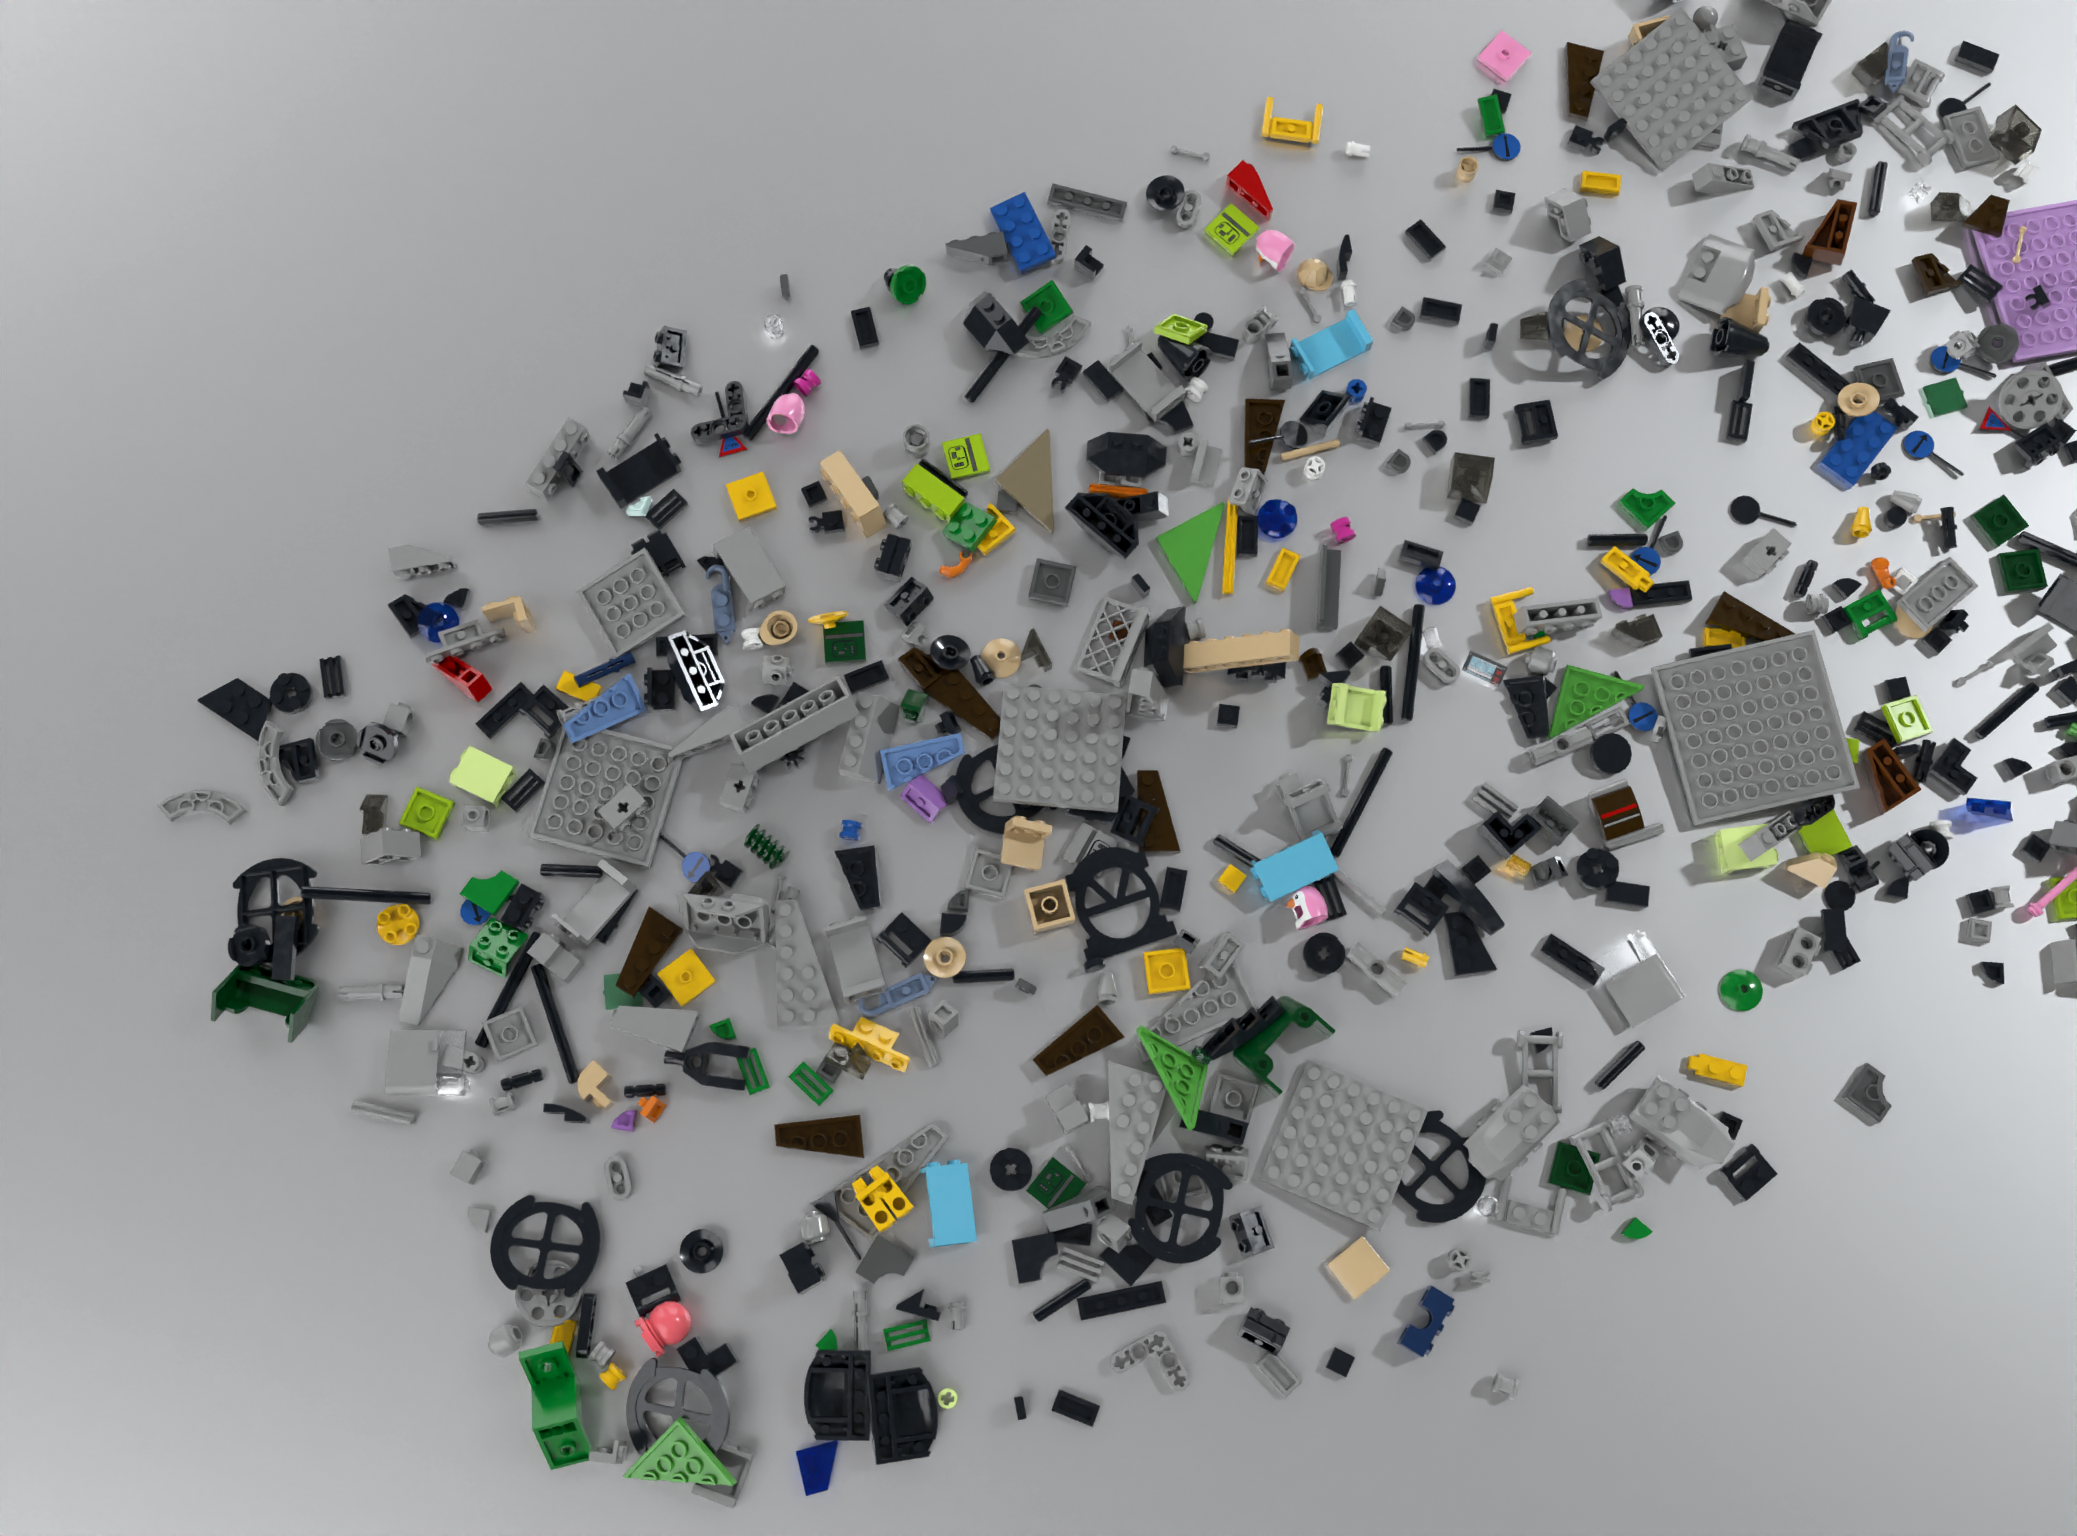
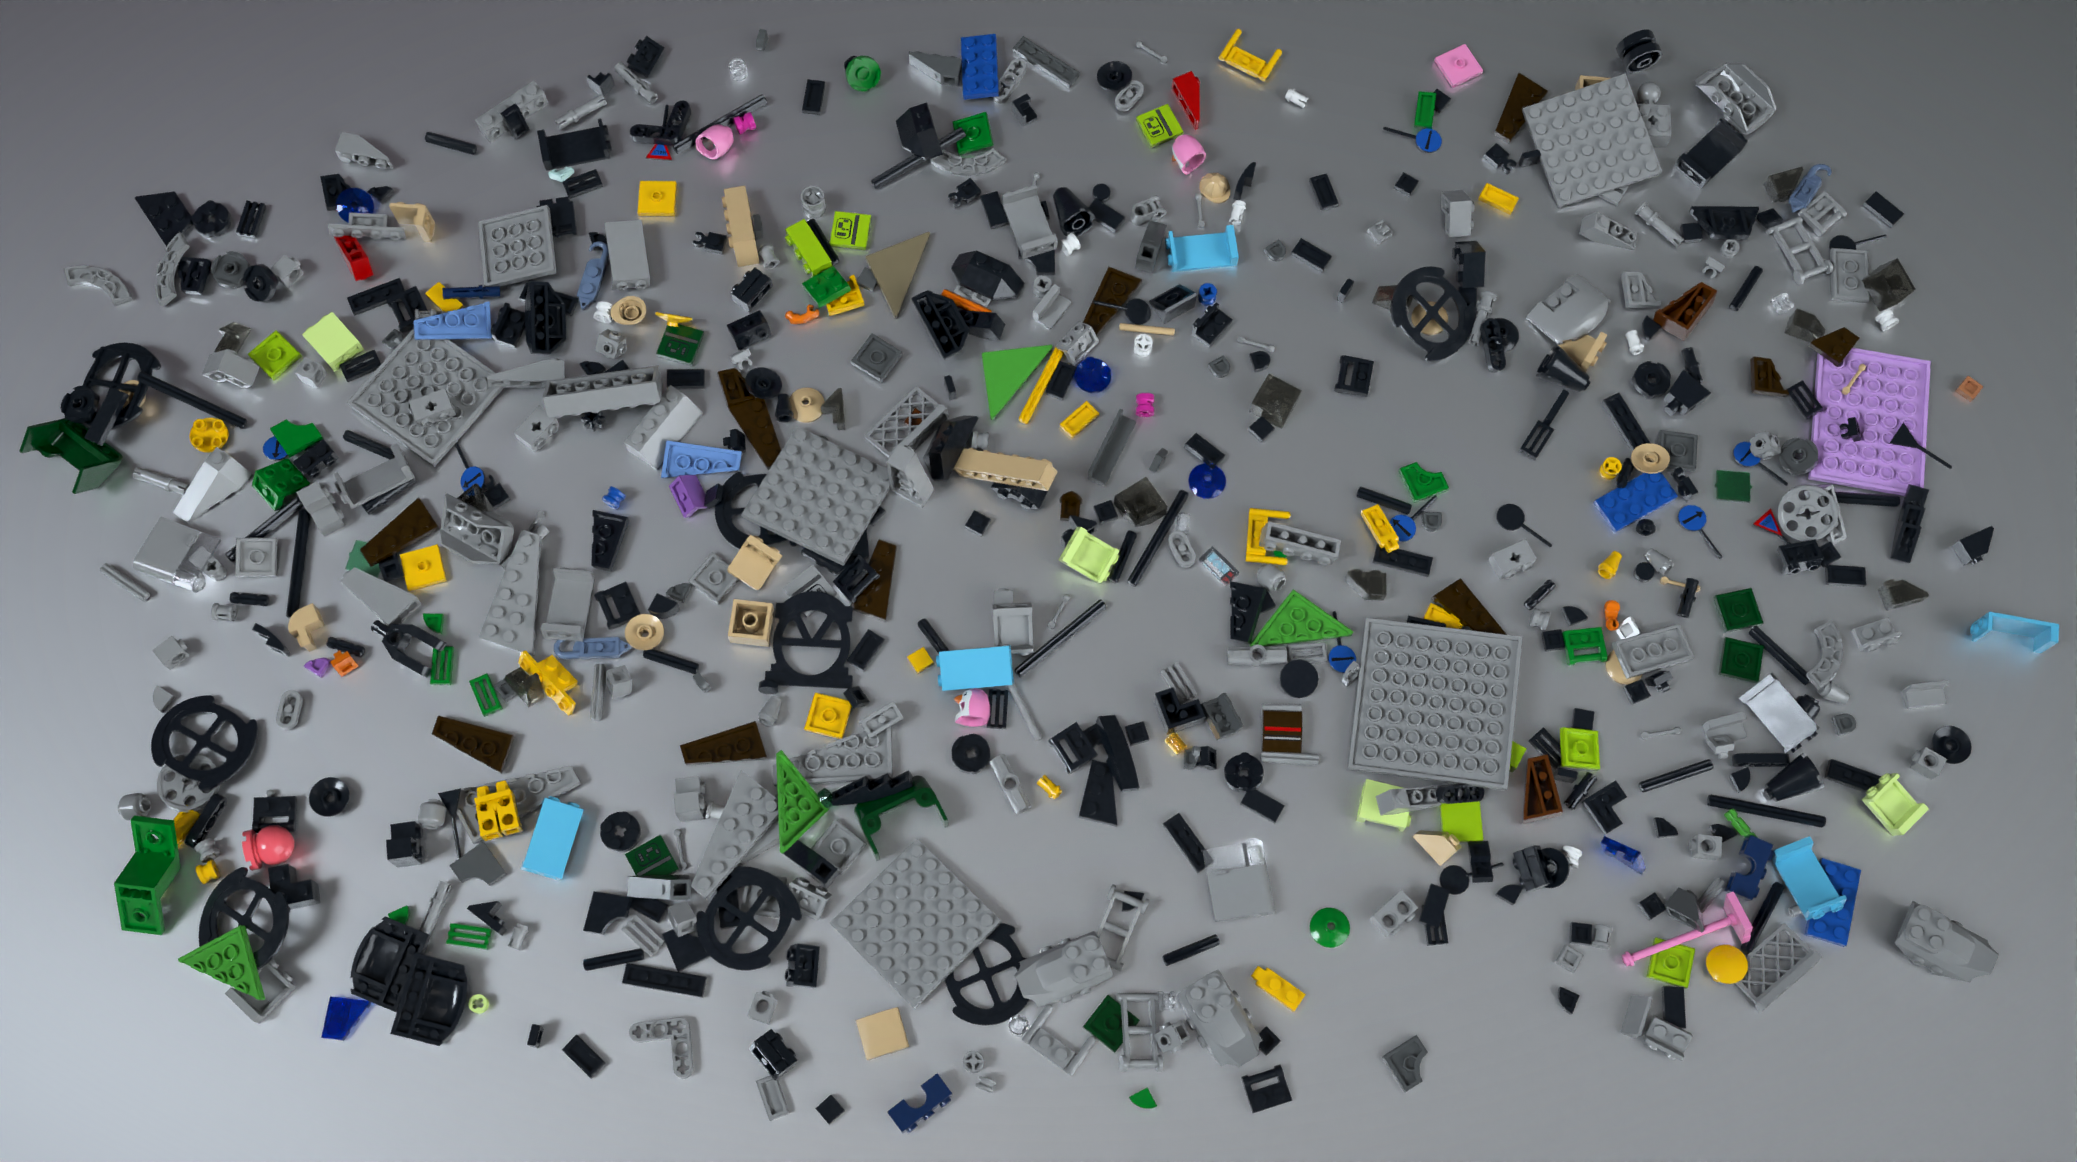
camera: 20 degrees right, 5 degrees down
light grey bracket [589,1440,628,1464] -> none
dark green piece [744,824,790,869] -> none
black tile [801,481,828,508] -> none
dark green slope [900,689,929,723] -> none
lime tile [1154,313,1208,345] -> none
tan wheel [1456,156,1479,183] -> none
black tile [1468,378,1490,418] -> none
medium lavender tile [1608,588,1633,609] -> none

